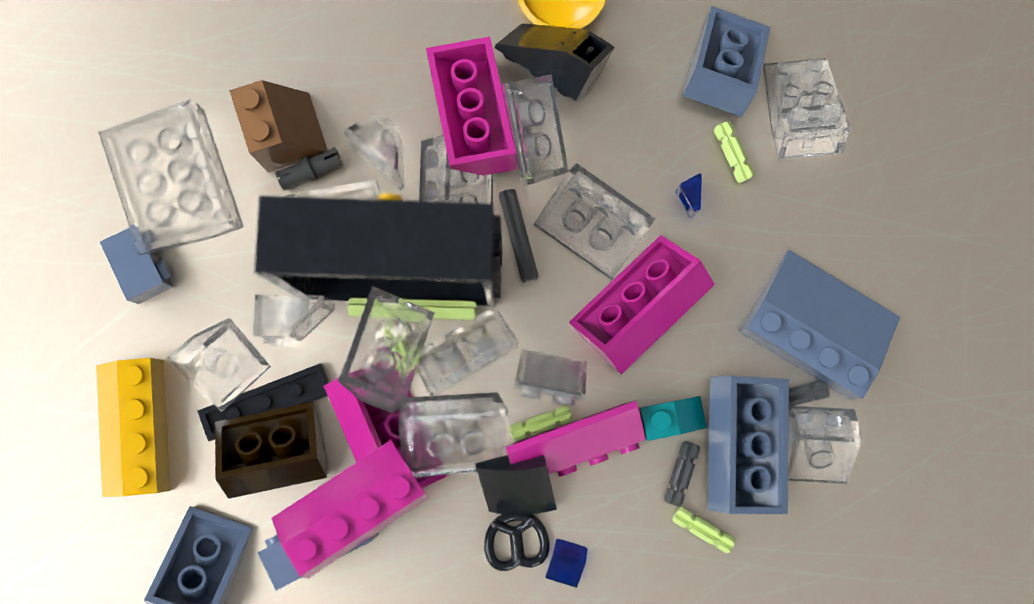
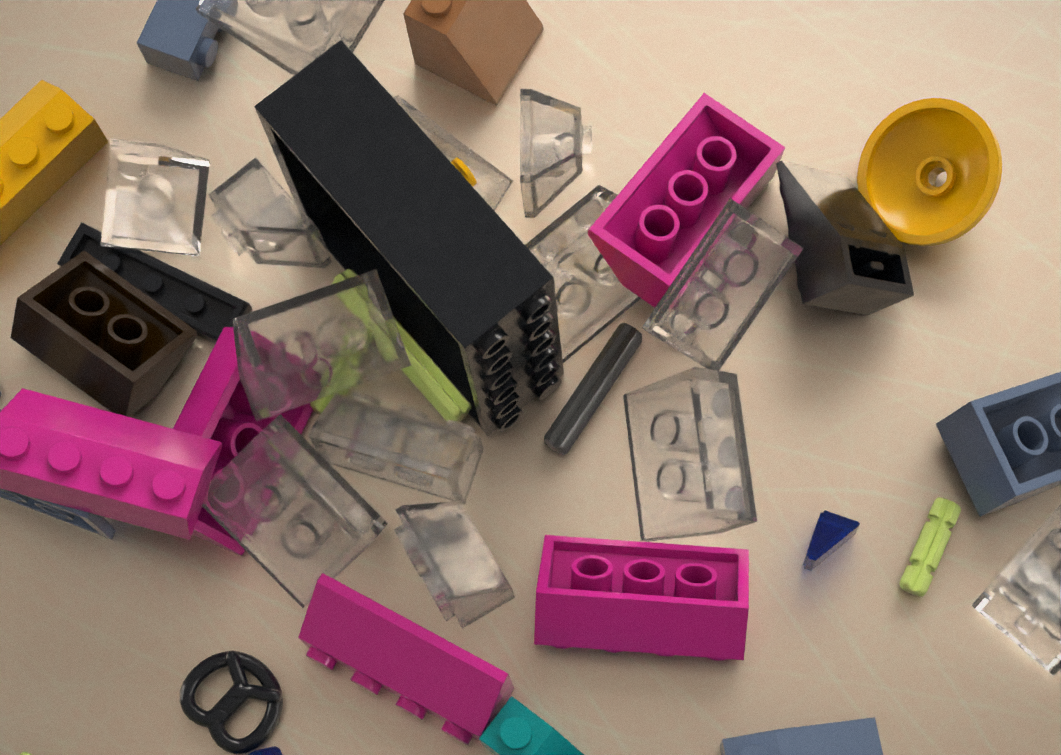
camera: 60 degrees right, 10 degrees down
dark grey pin [275,147,343,191] -> none
black slope [475,455,557,515] -> none
yellowish green axle [509,406,573,442] -> none

